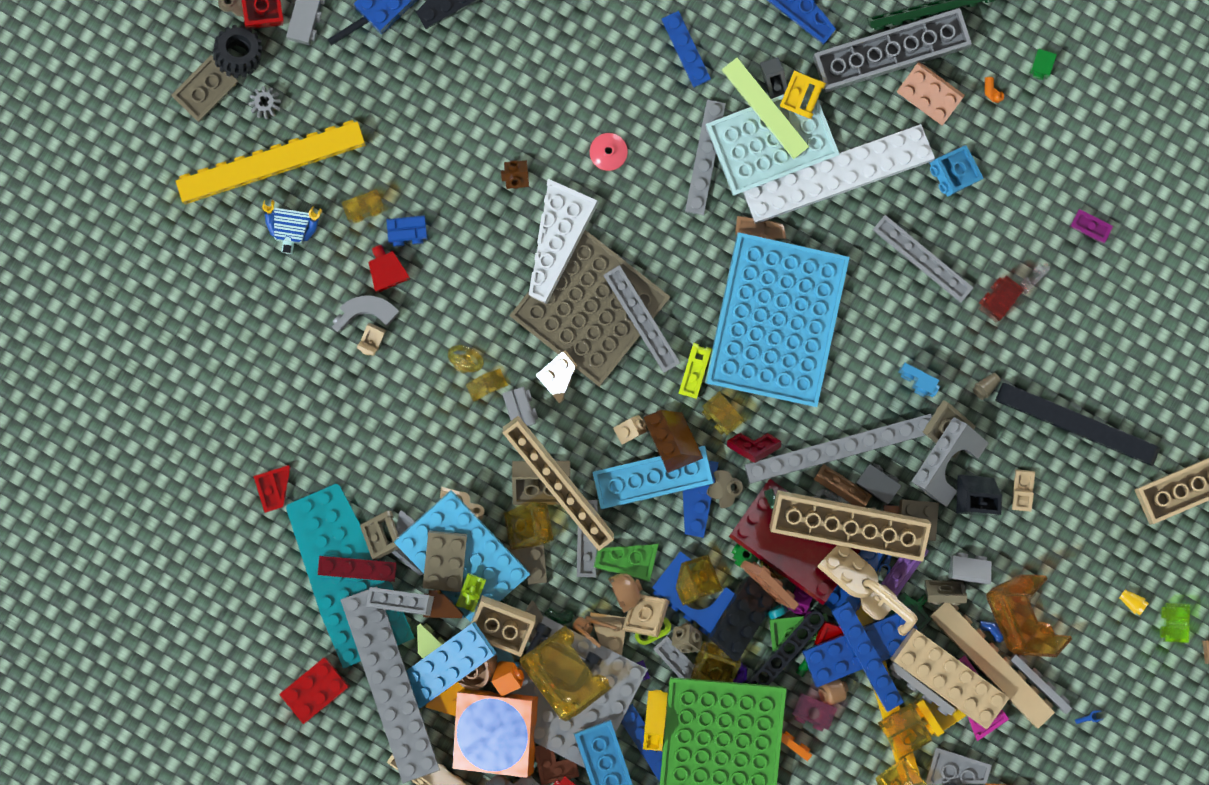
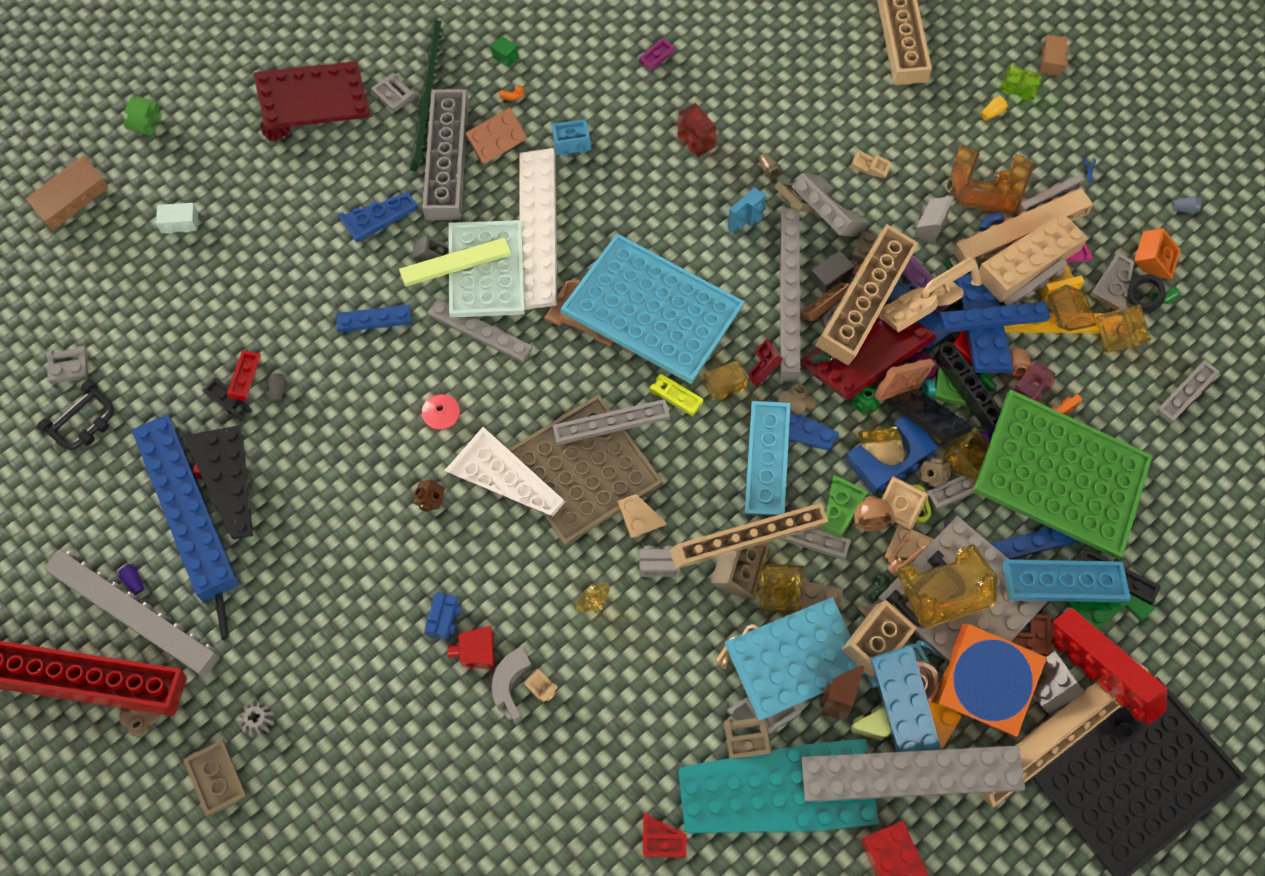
camera: 70 degrees left, 20 degrees down
yellow brick [175,120,366,205] -> none
black tyre [213,25,262,78] -> none
torso [262,200,322,254] -> none
dark red plate [318,556,397,582] -> none
clear yellow brick [341,189,385,224] -> none
light grey plate [366,587,434,616] -> none
dark tan plate [423,530,467,592] -> none
lime hips [456,573,486,612] -> none
clear yellow slope [466,368,508,402] -> none
orange slope [491,661,524,697] -> none
tan bracket [613,415,647,445] -> none
reddish brown slope [643,410,703,473] -> none
yellow window [643,690,668,751] -> none
yellow plate [780,70,826,119] -> none
light grey plate [873,215,973,303] -> none
dark tan plate [924,580,967,605] -> none
black slope [956,475,1002,517] -> none
black beam [995,383,1160,466] -> none
clear plate [1019,263,1051,295] -> none

